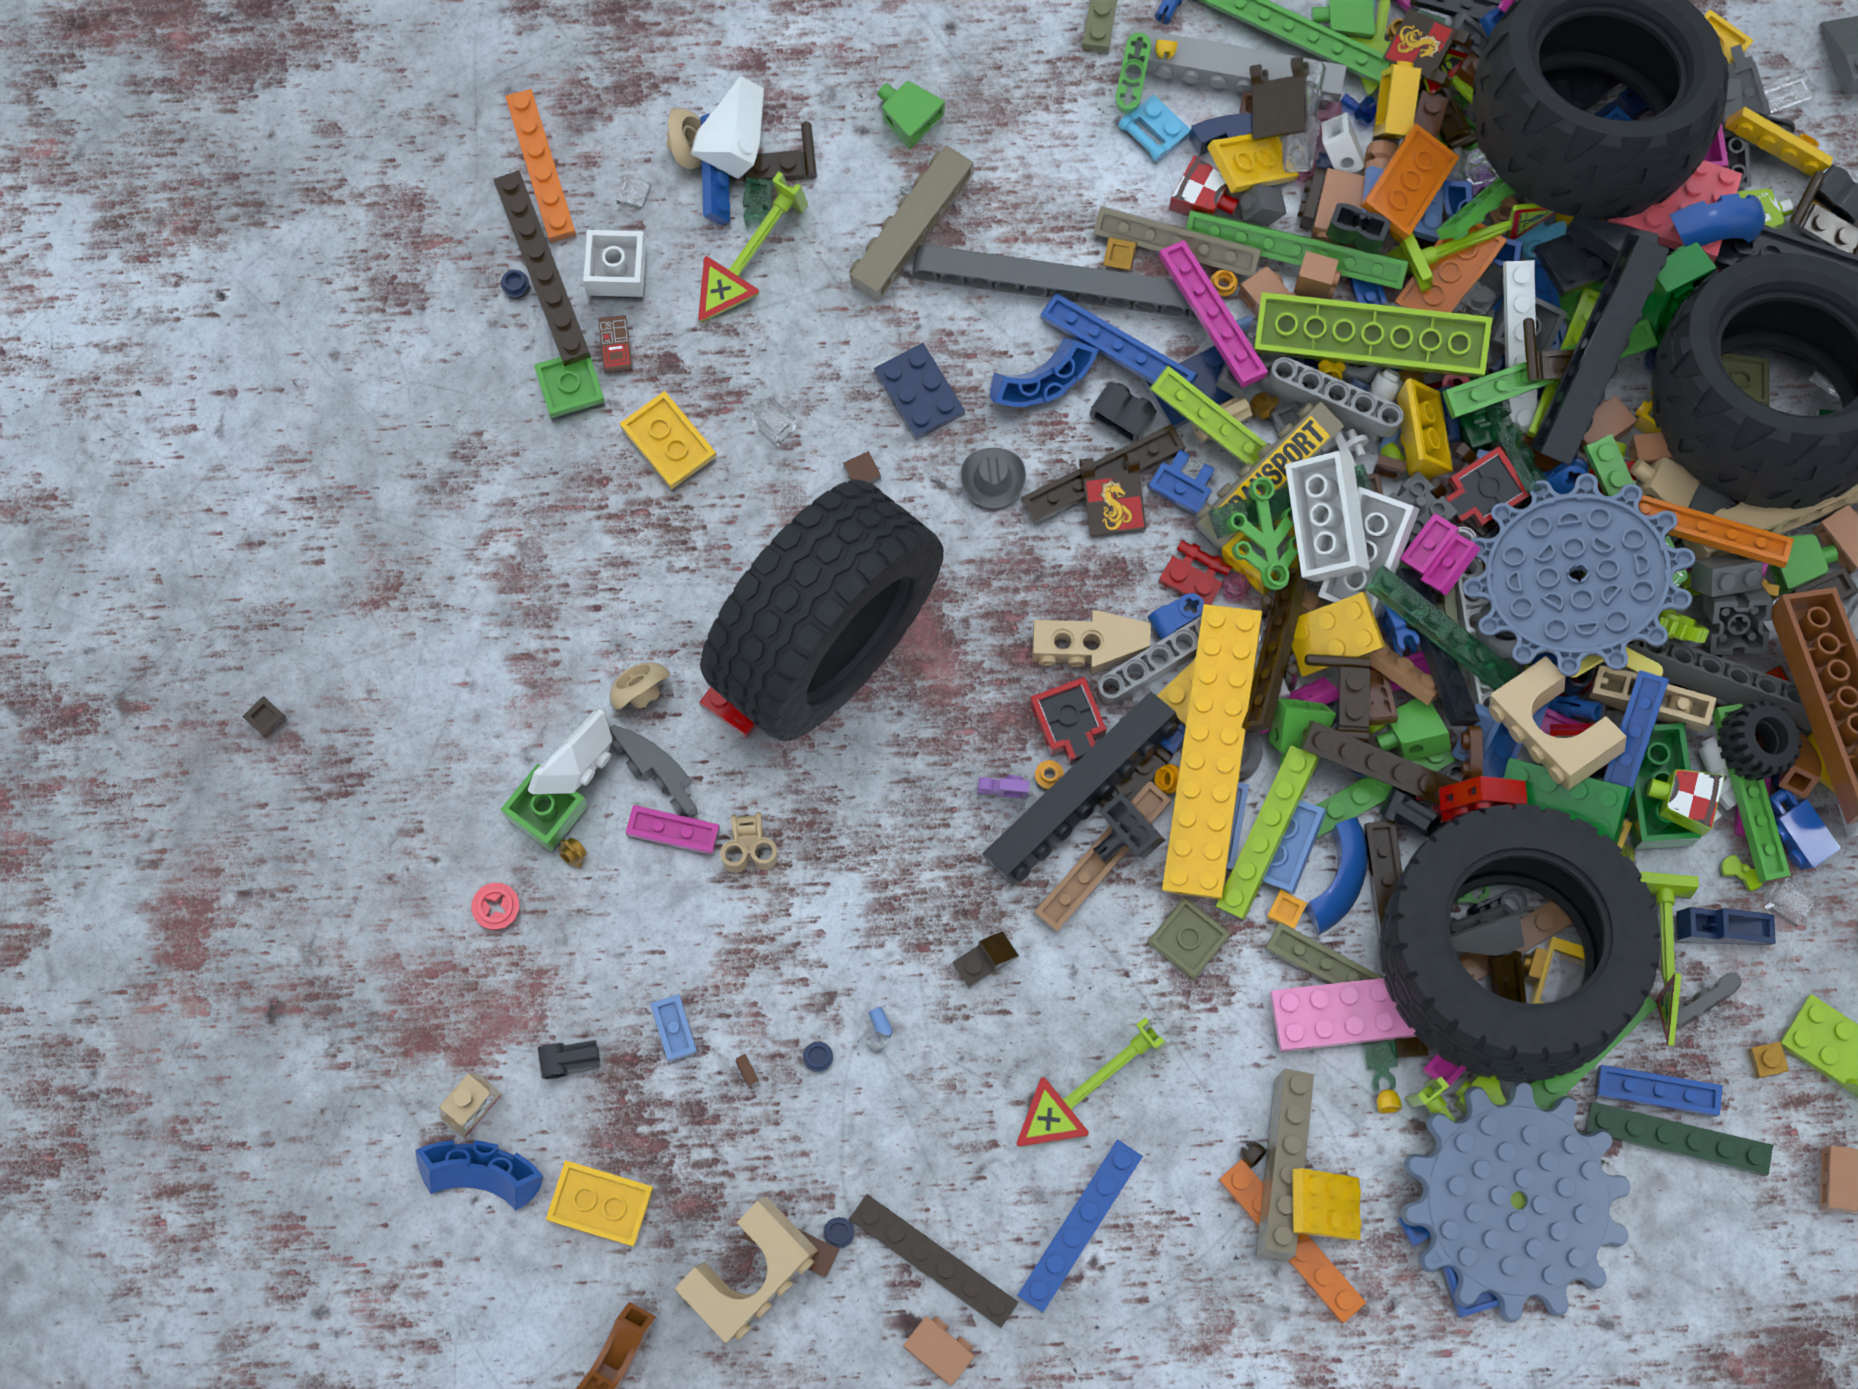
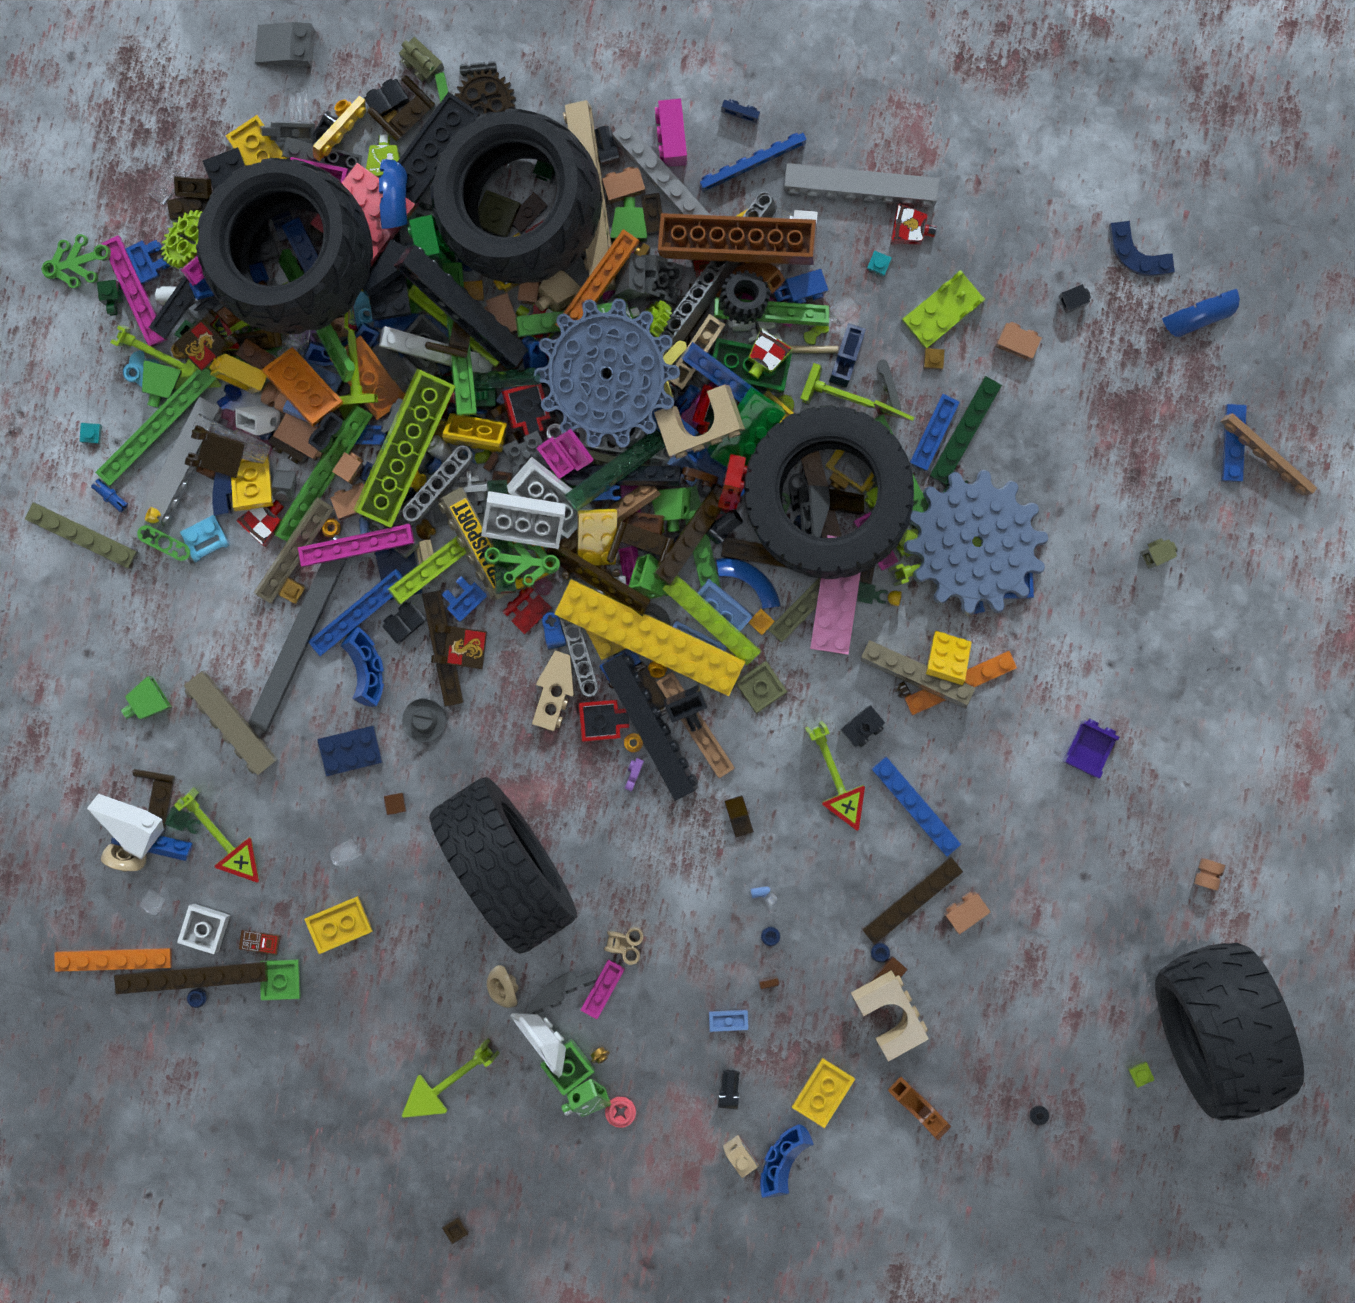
camera: 75 degrees left, 15 degrees up
none -> lime piece [402,1038,500,1118]
none -> light orange plate [464,280,484,301]
none -> bright green torso [561,1079,611,1117]
none -> tan bar [788,345,838,354]
none -> black brick [840,705,885,748]

